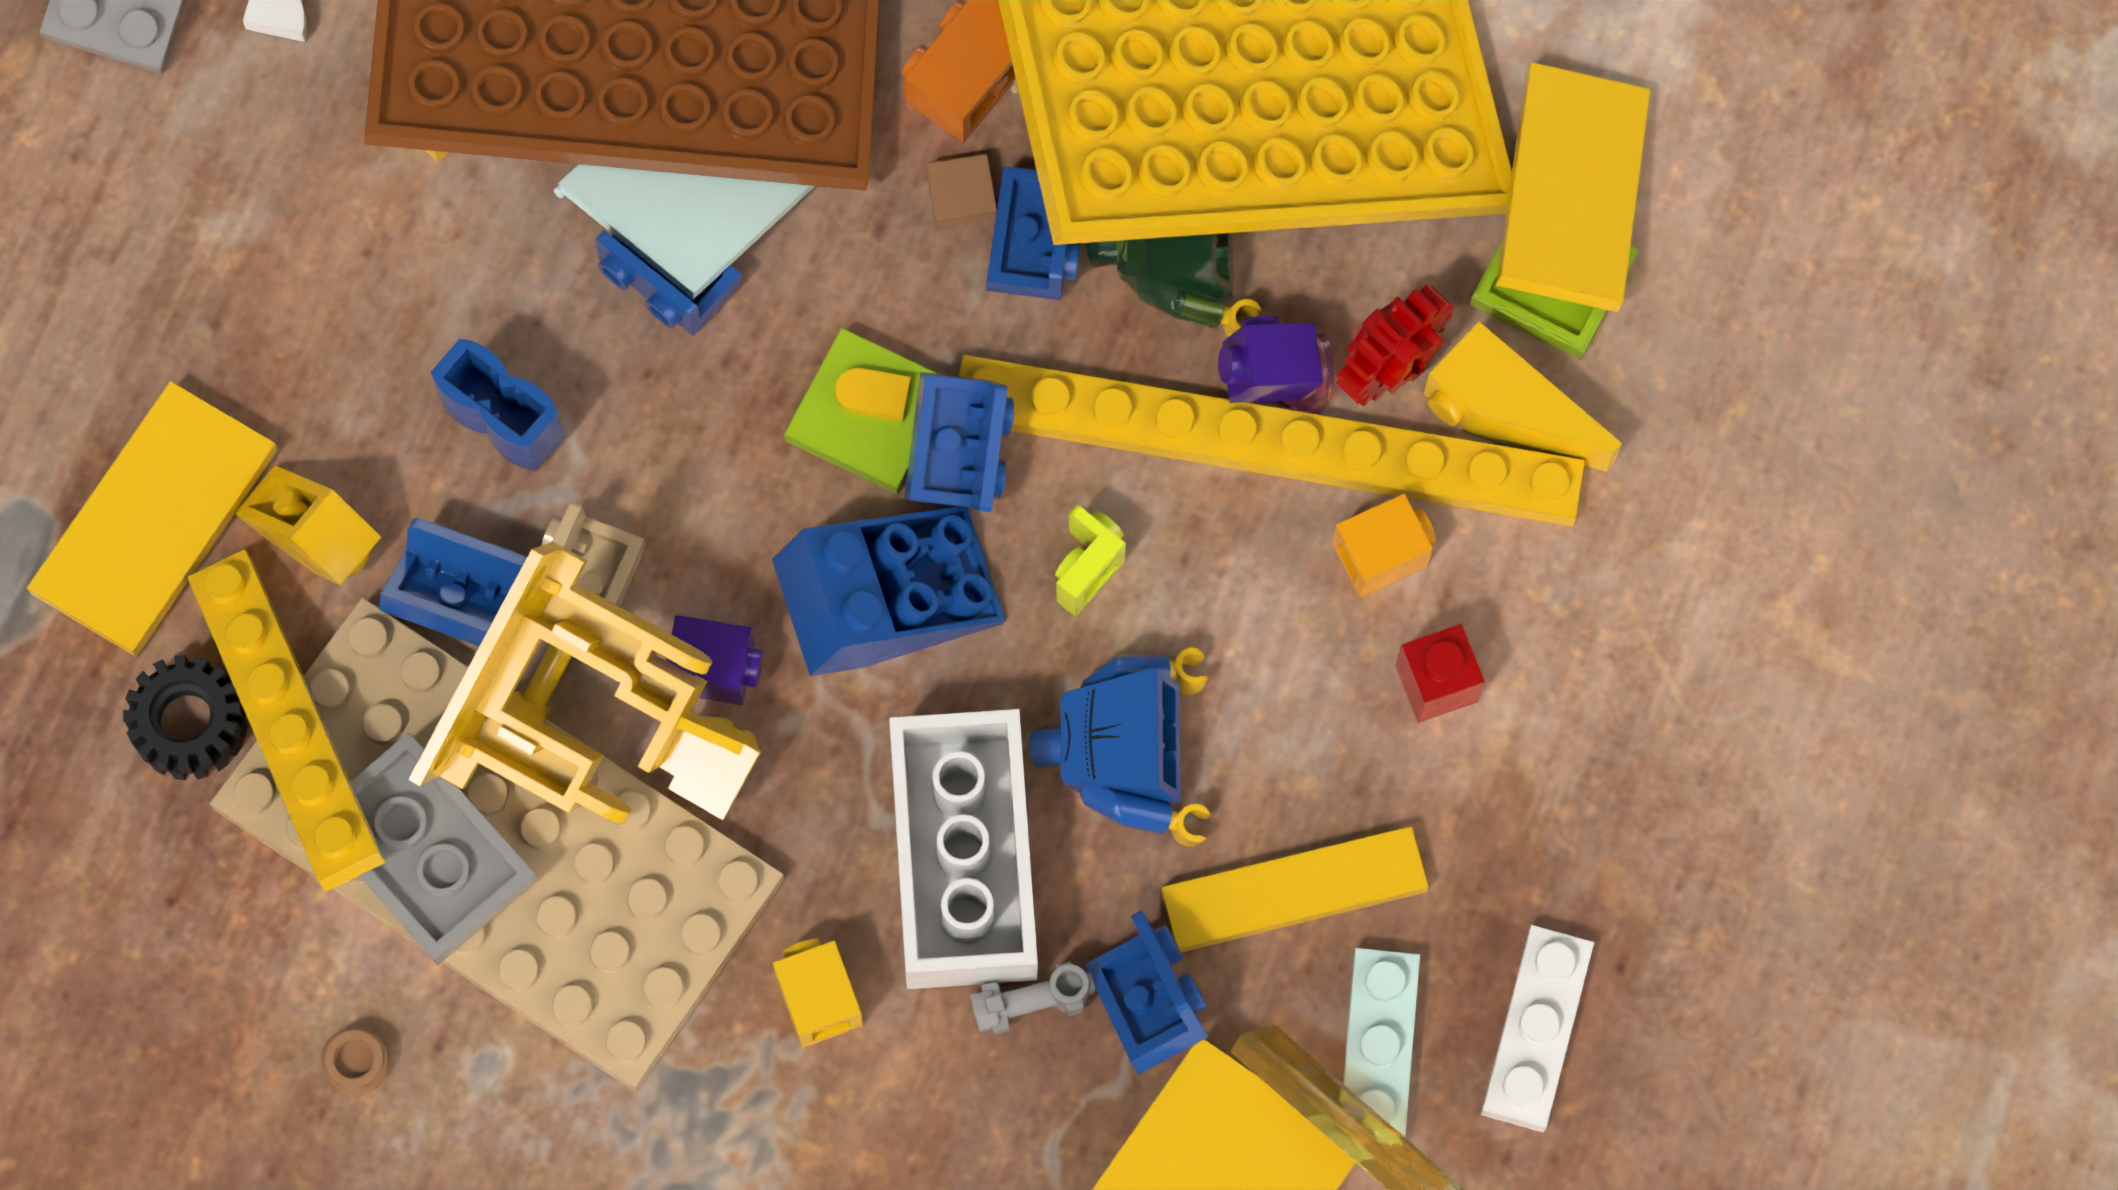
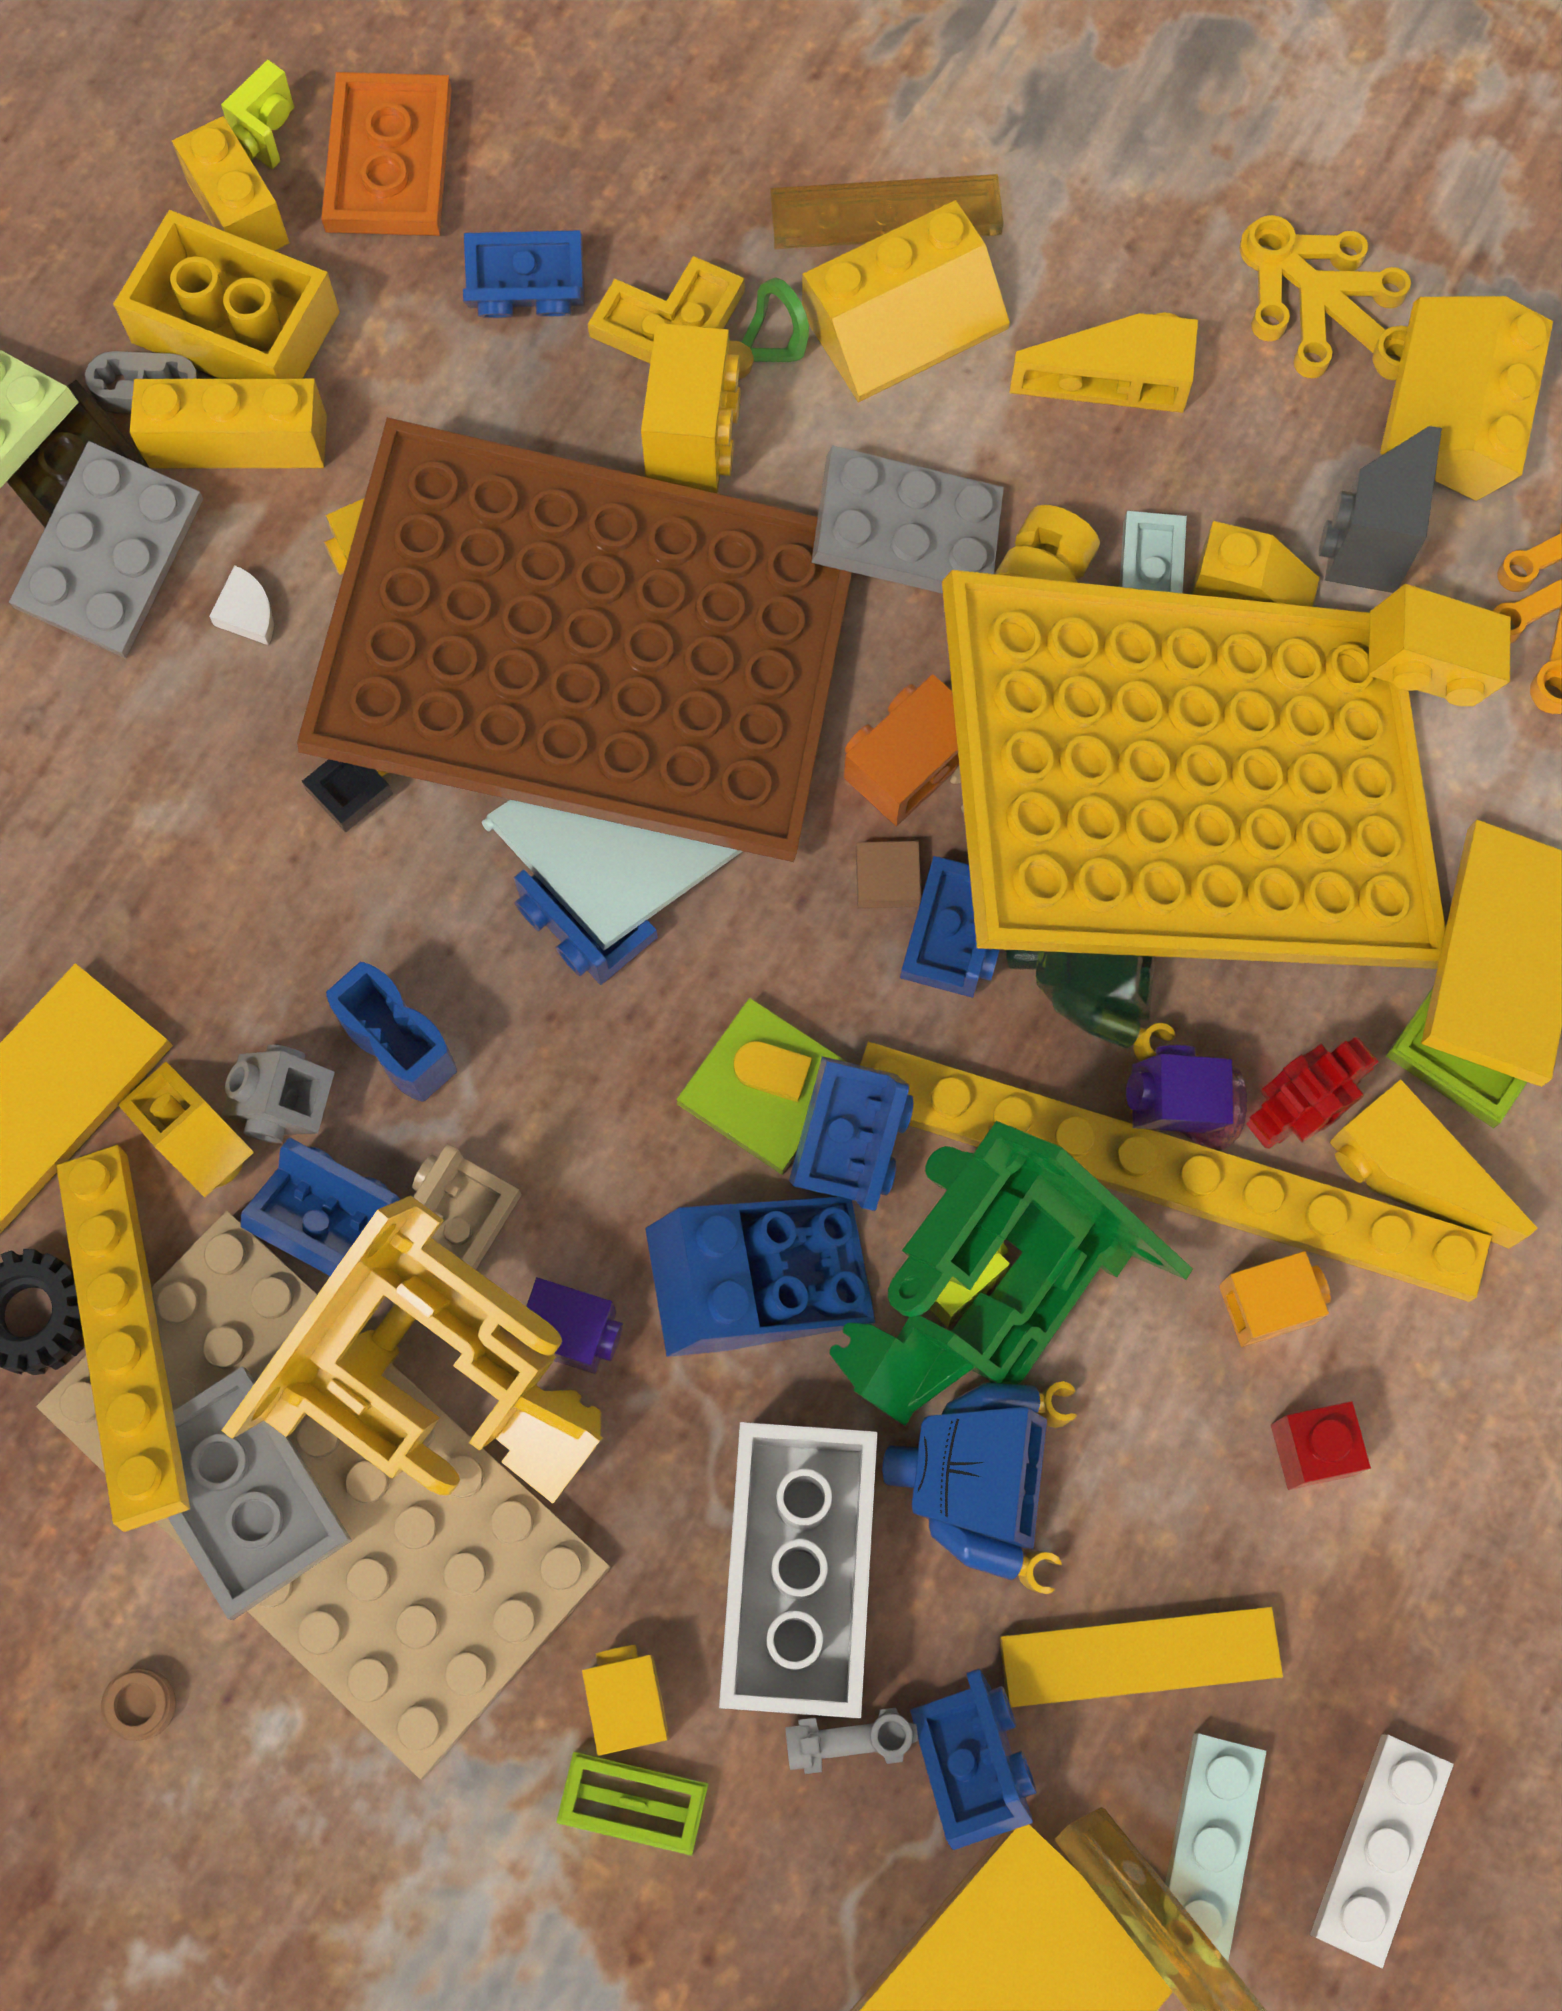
camera: 10 degrees right, 0 degrees up
none -> light grey brick [222,1045,335,1143]
none -> black plate [302,759,393,833]
none -> lime tile [556,1751,709,1856]
none -> green container [829,1121,1193,1426]

